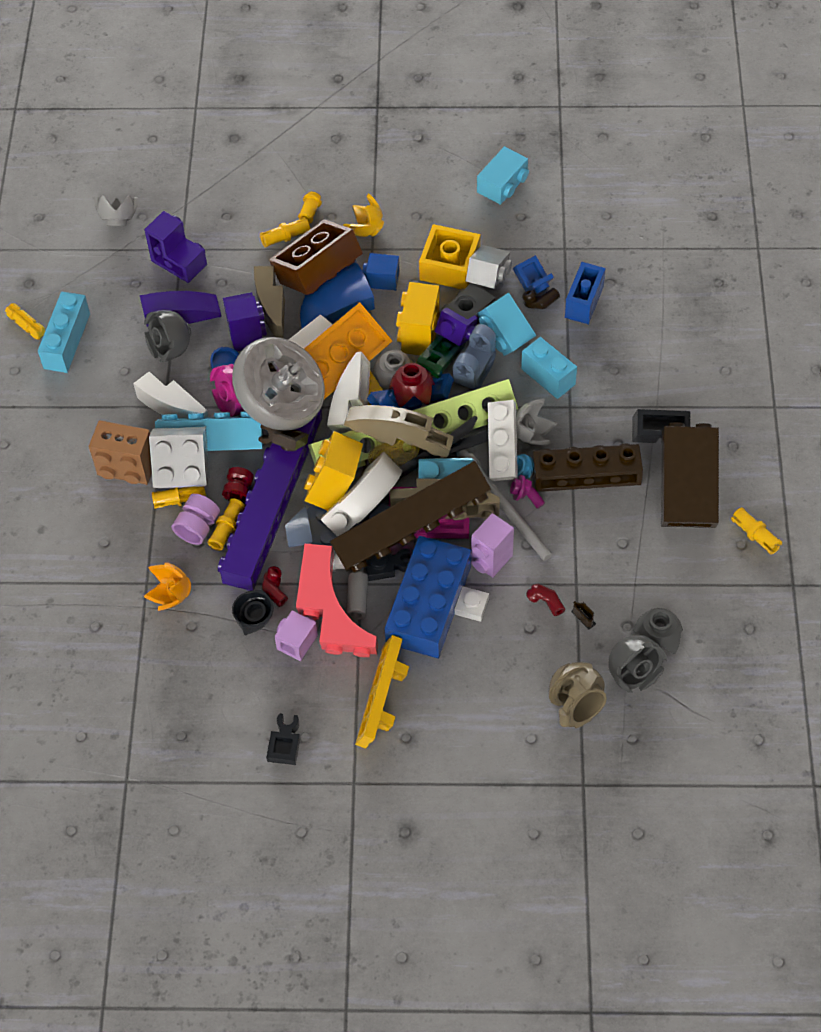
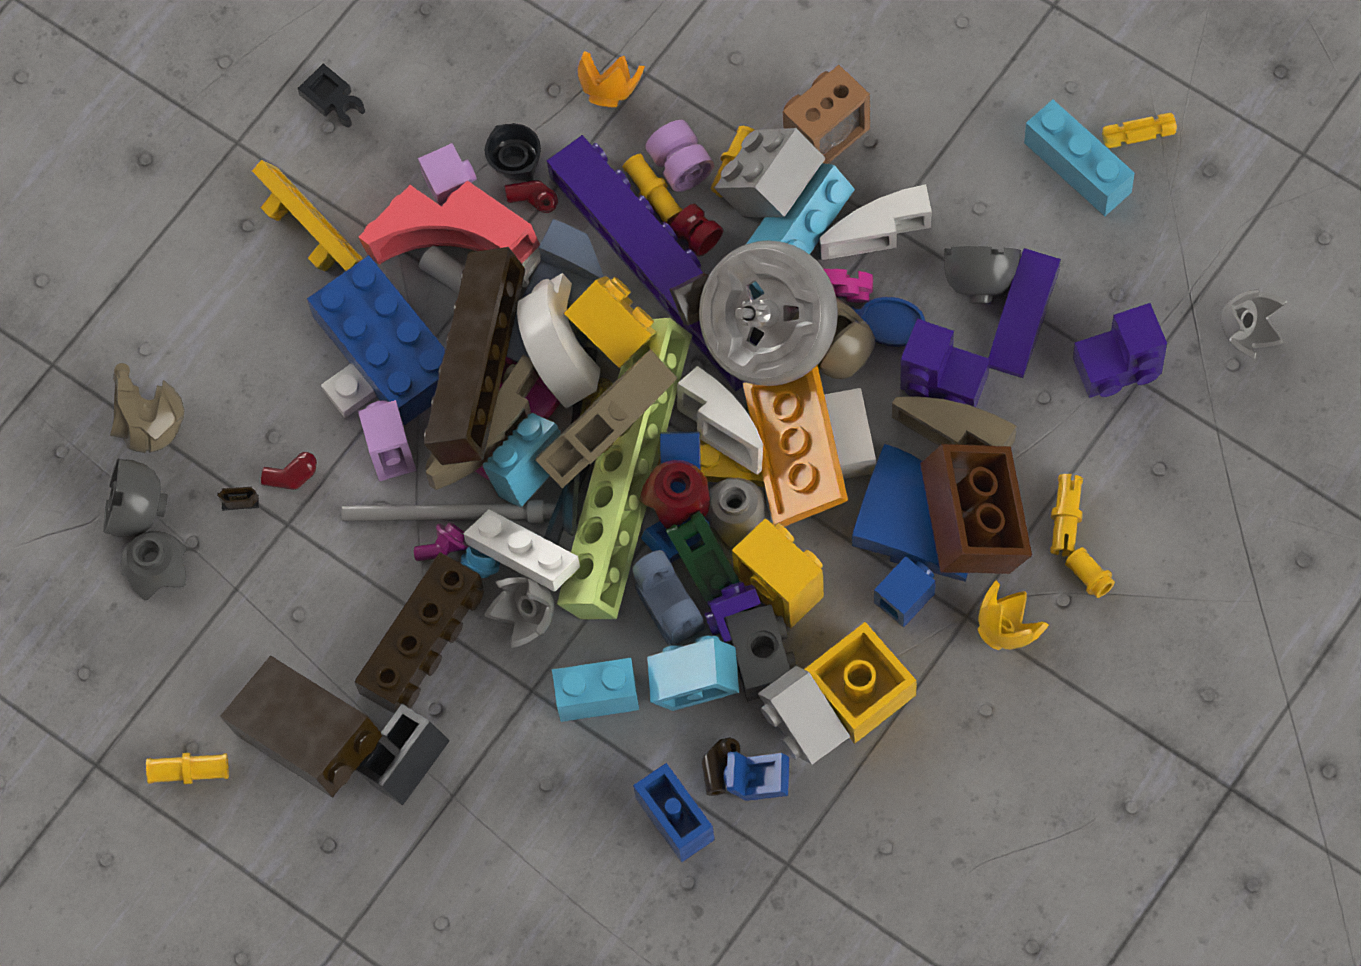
camera: 130 degrees right, 10 degrees up
medium azure brick [477,146,529,205] -> none

